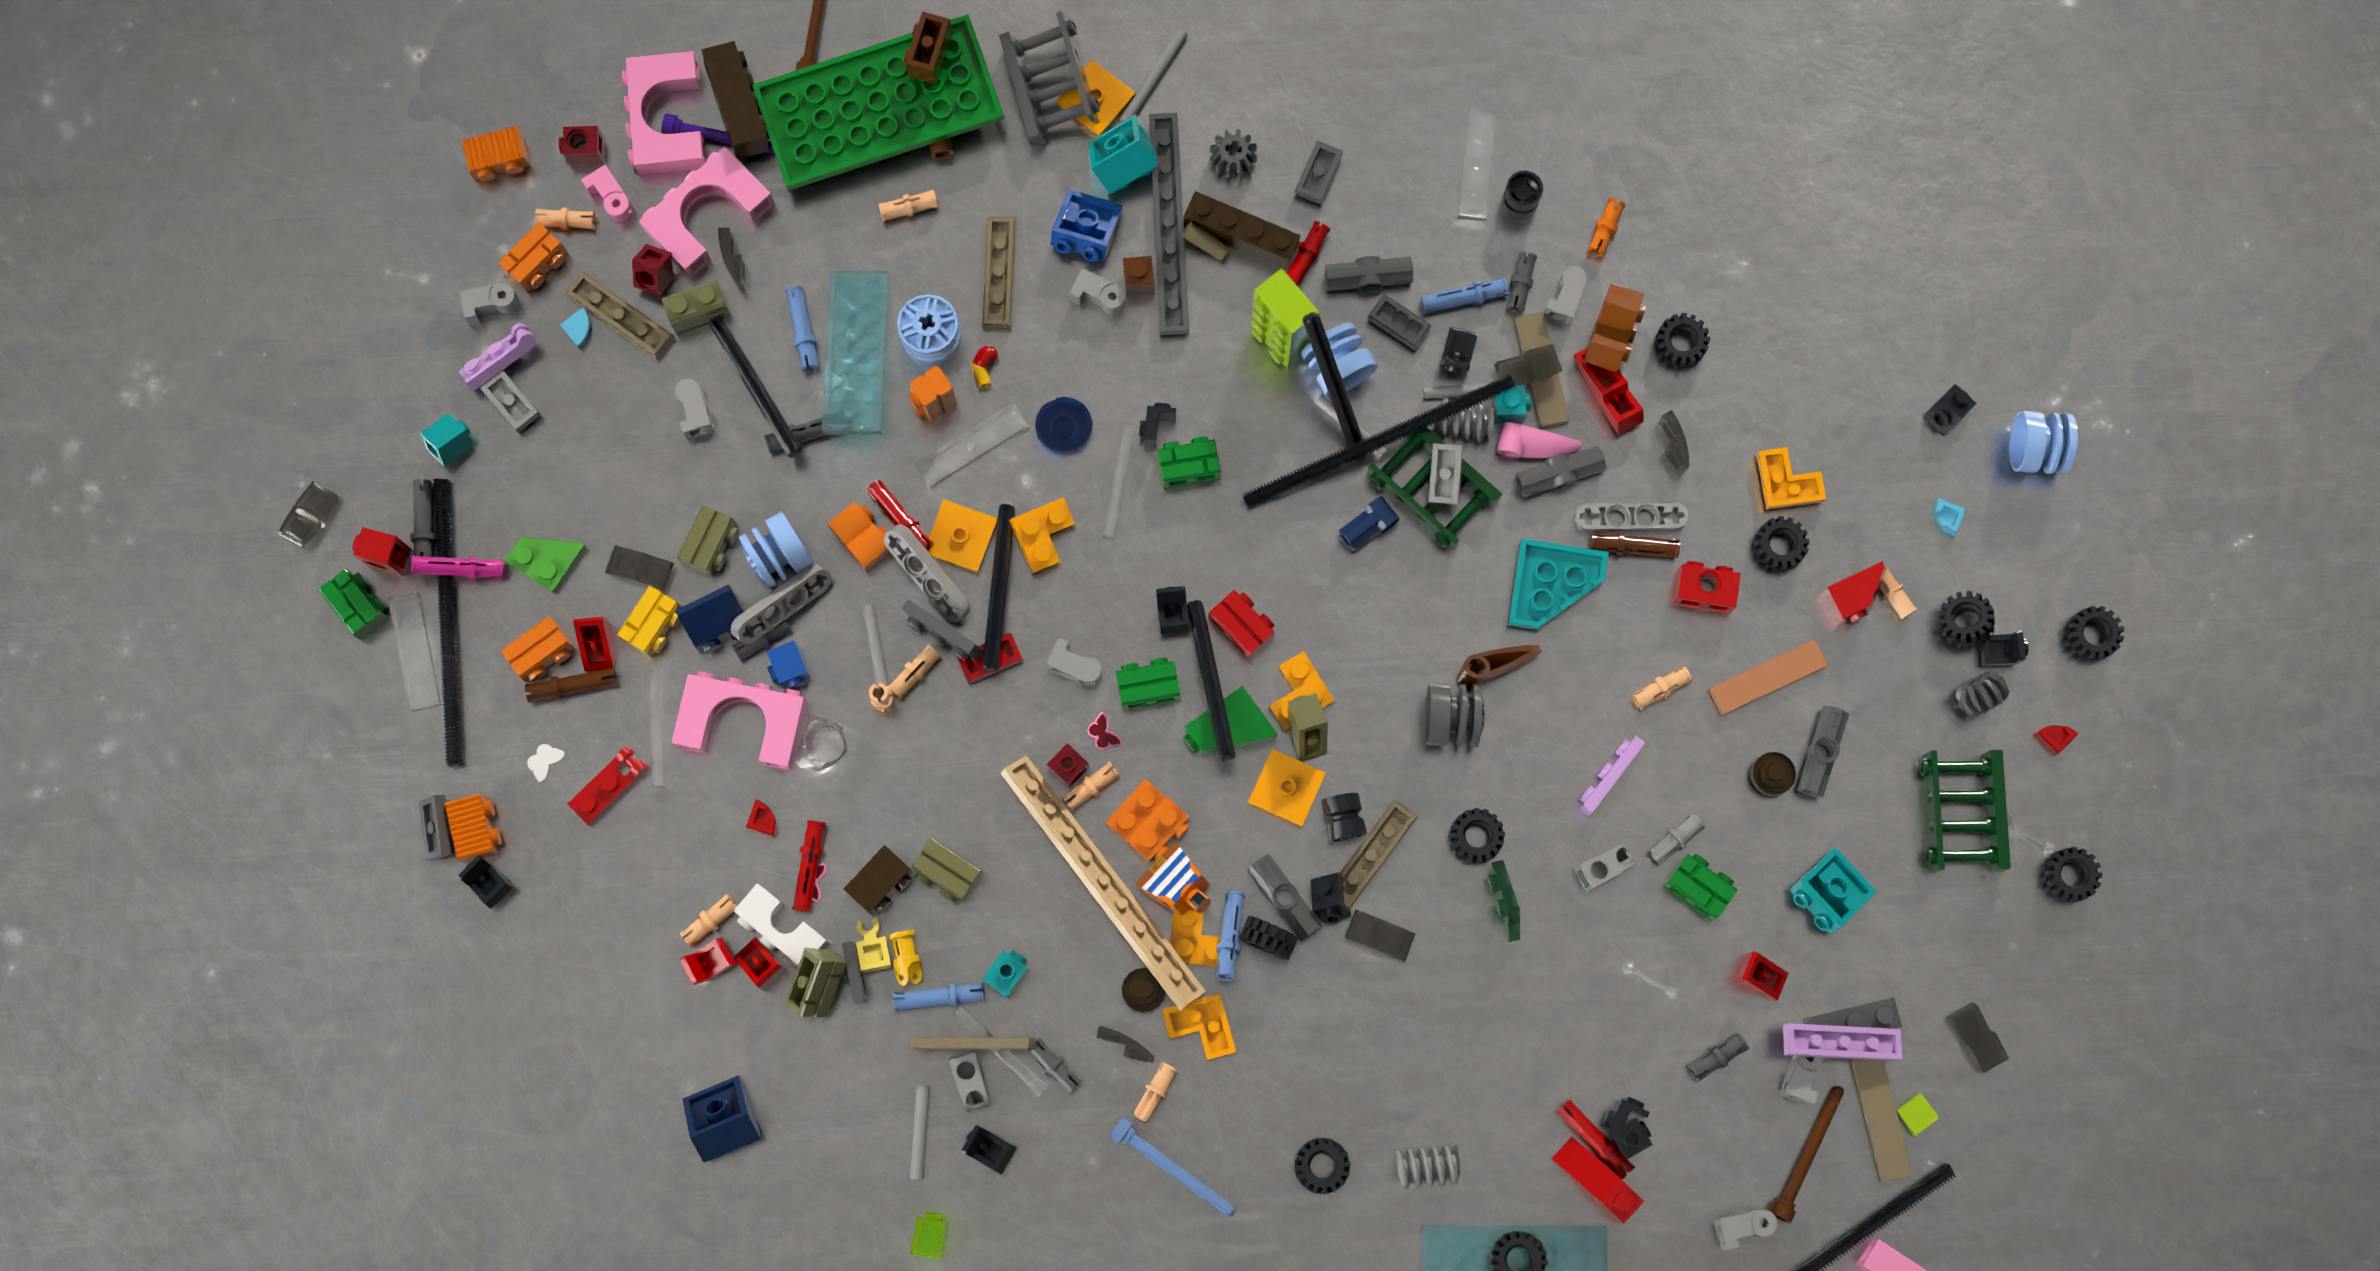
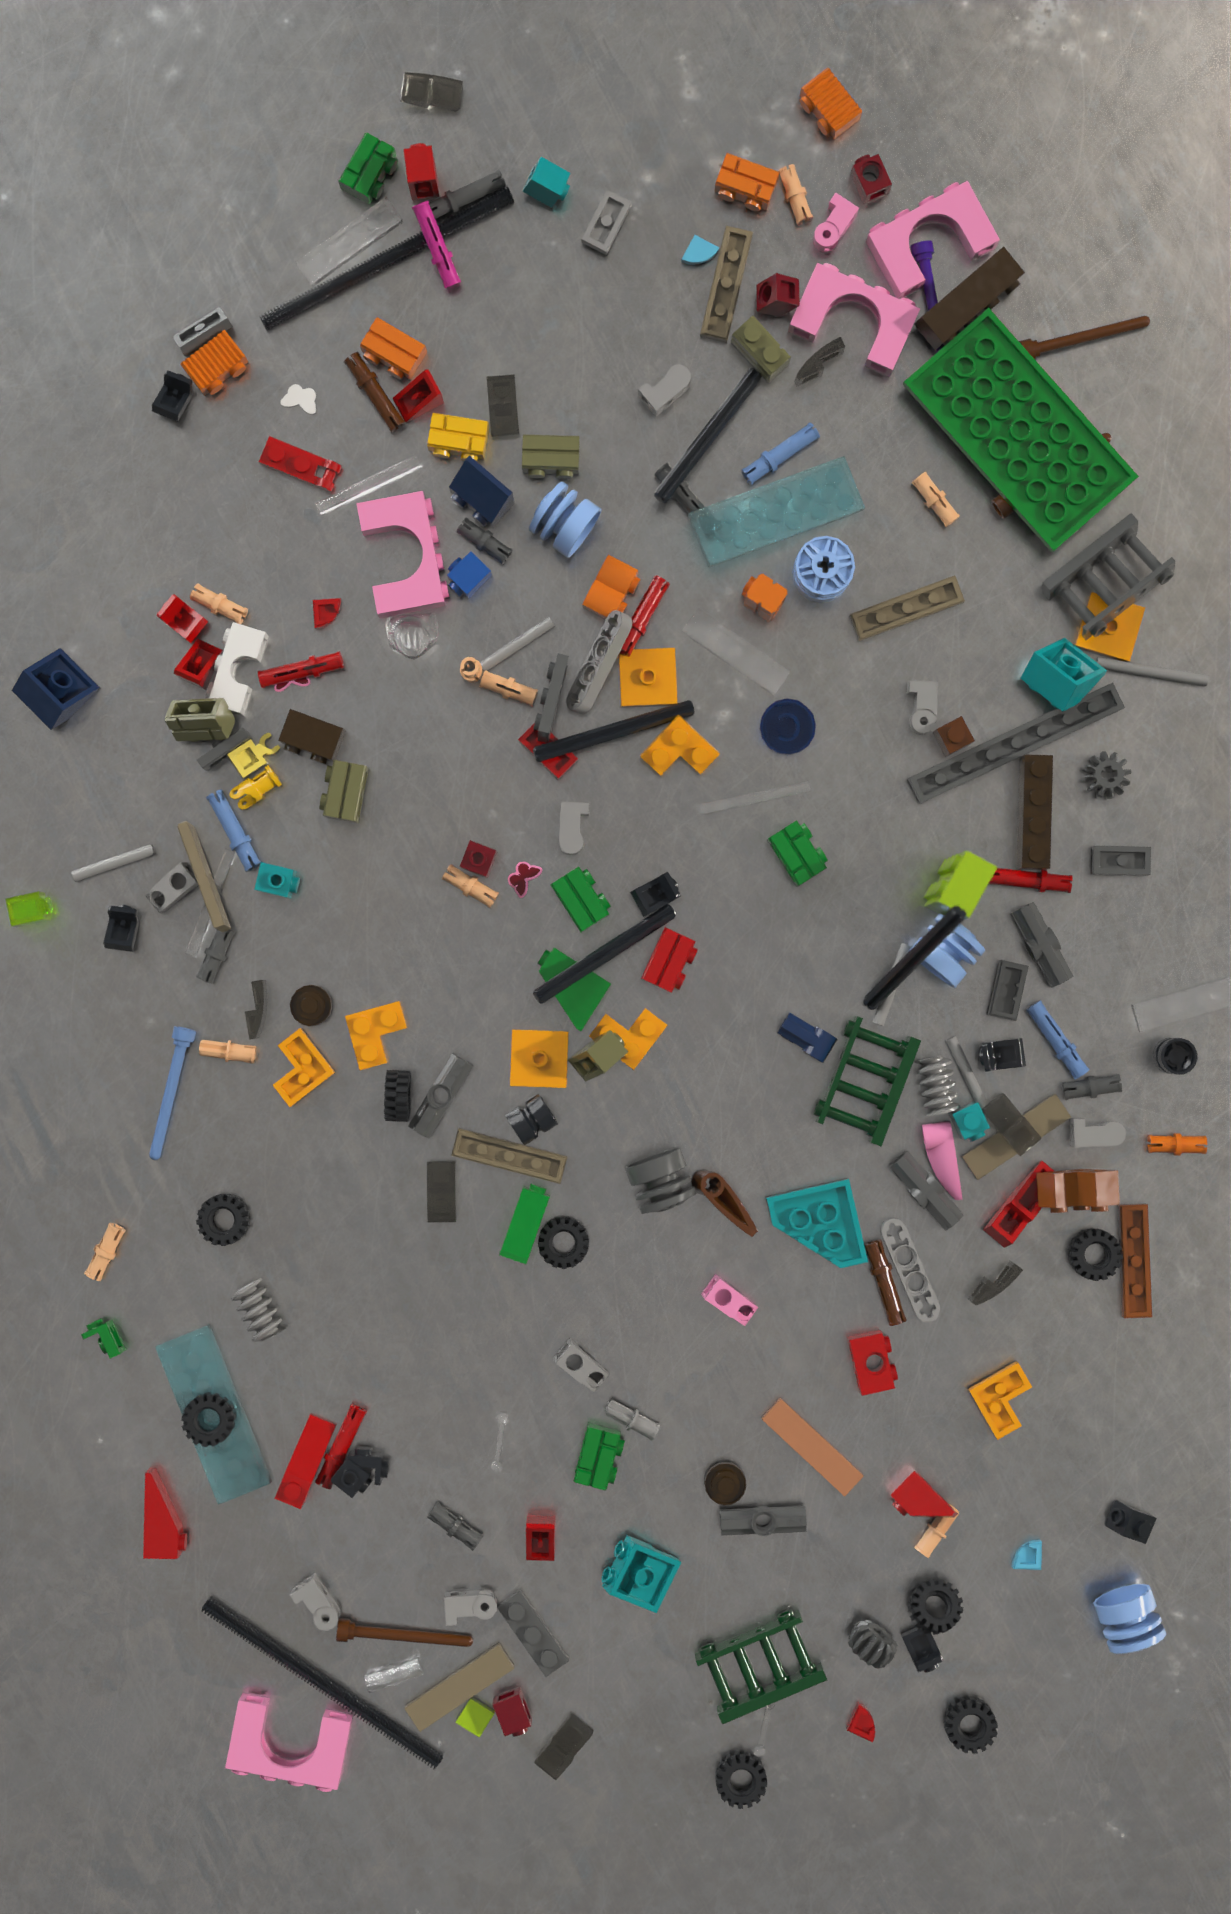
camera: 65 degrees right, 10 degrees up
light grey leg [459,283,519,326] -> none
lavender plate [459,323,536,391] -> none
bright green wing [504,537,587,594] -> none
light grey beam [731,564,832,644] -> none
reddish brown brick [904,11,953,84] -> none
arm [971,346,998,389] -> none
tan plate [1001,755,1206,1011] -> none
blue plate [1050,189,1123,262] -> none
orange plate [1105,778,1190,863] -> none
torso [1136,842,1211,915] -> none
black bracket [1139,403,1176,448] -> none
dark tan hinge [1182,222,1229,261] -> none
medium blue pin [1215,890,1245,981] -> none
black axle [1242,374,1516,507] -> none
black bracket [1311,872,1351,923] -> none
light grey plate [1428,443,1463,504] -> none
clear green wing [1488,860,1520,942] -> none
lavender plate [1579,736,1646,816] -> none
light nougat pin [1632,666,1693,711] -> none
black tyre [1752,516,1810,573] -> none
lavender plate [1783,1023,1903,1061] -> none
none -> clear pin [364,1657,424,1693]
none -> dark red brick [492,1687,532,1737]
none -> green slope [499,1183,550,1264]
none -> bright pink leg [701,1274,758,1326]
none -> dark orange tile [1118,1204,1152,1318]

